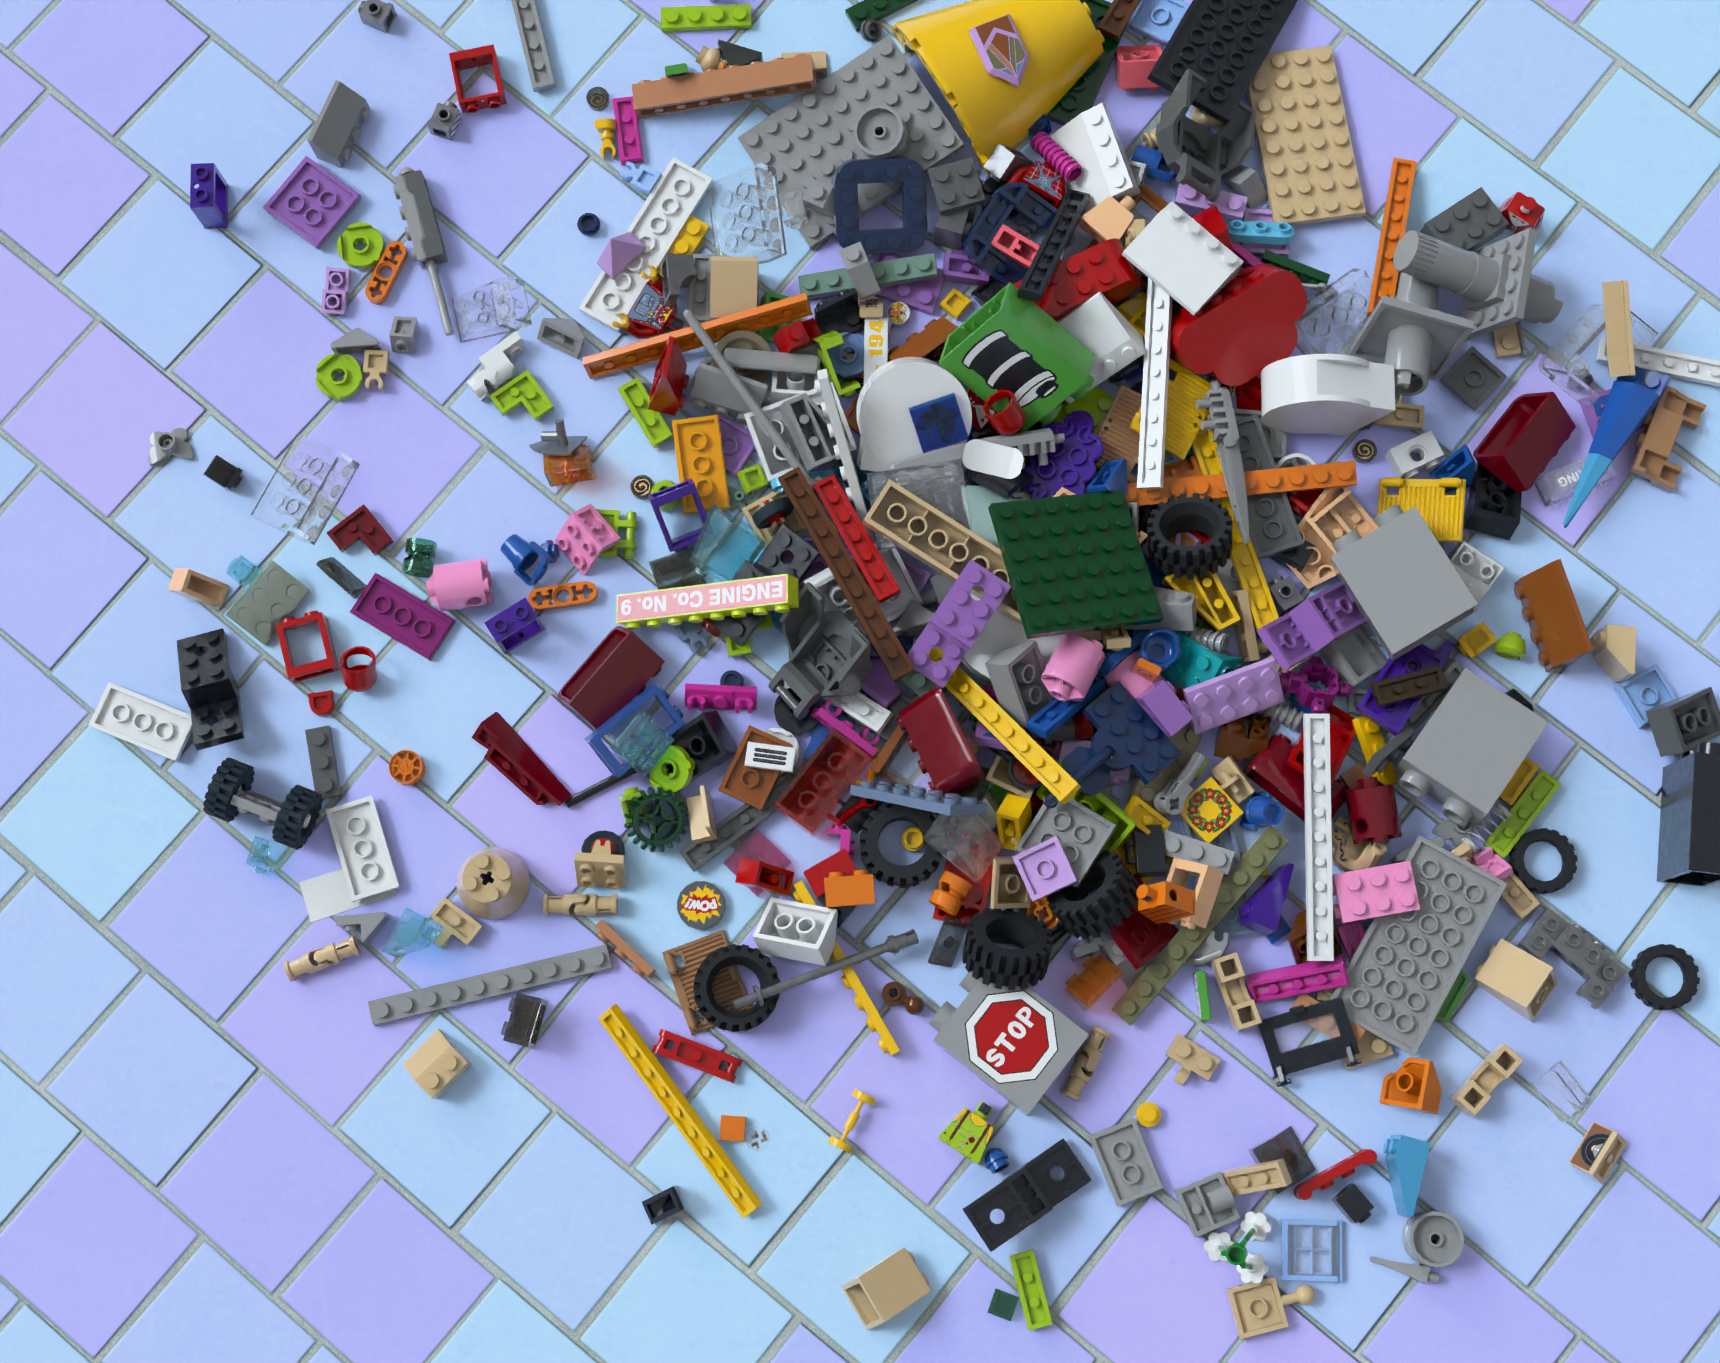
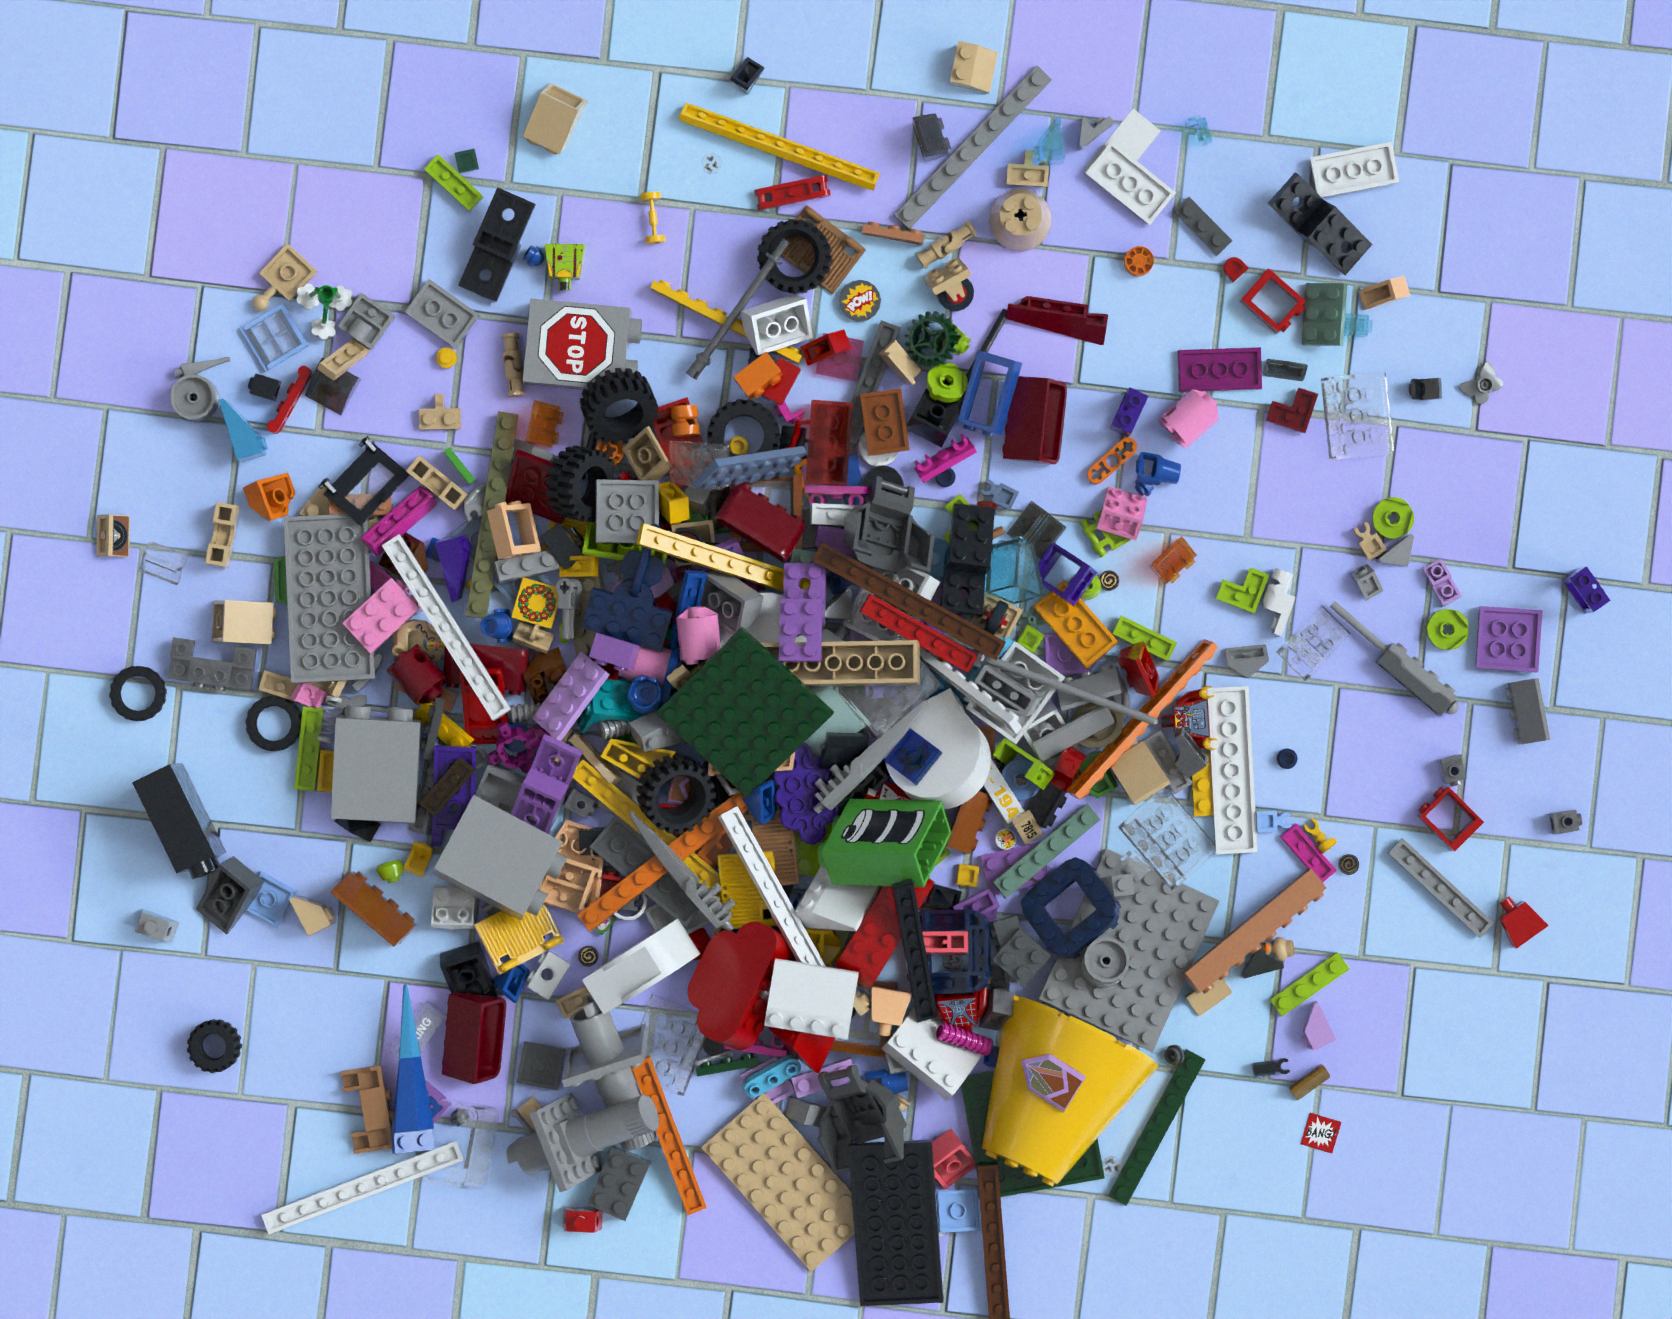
camera: 150 degrees right, 10 degrees up
black plate [203,757,323,850] -> none
tan piece [283,935,361,982] -> none
red helmet [339,646,377,692] -> none
orange beam [365,241,408,305] -> none
clear green wheel [402,538,437,578] -> none
flat silver shield [529,419,588,456] -> none
lavender slope [597,232,646,279] -> none
clear light blue plate [610,710,675,777] -> none
brick [617,574,799,630] -> none
bright green tile [664,63,688,76] -> none
orange tile [719,1115,746,1142] -> none
white tile [744,742,796,773] -> none
light grey slope [839,241,881,301] -> none
reddish brown plate [882,981,924,1015] -> none
clear smoke slope [928,915,968,968] -> none
white sticker [962,439,1023,479] -> none
red helmet [983,390,1026,435] -> none
lavender plate [1012,836,1078,902] -> none
dark grey plate [1069,939,1100,961] -> none
orange tile [1131,657,1161,682] -> none
orange torso [1136,881,1195,924] -> none
tan panel [1602,280,1635,377] -> none

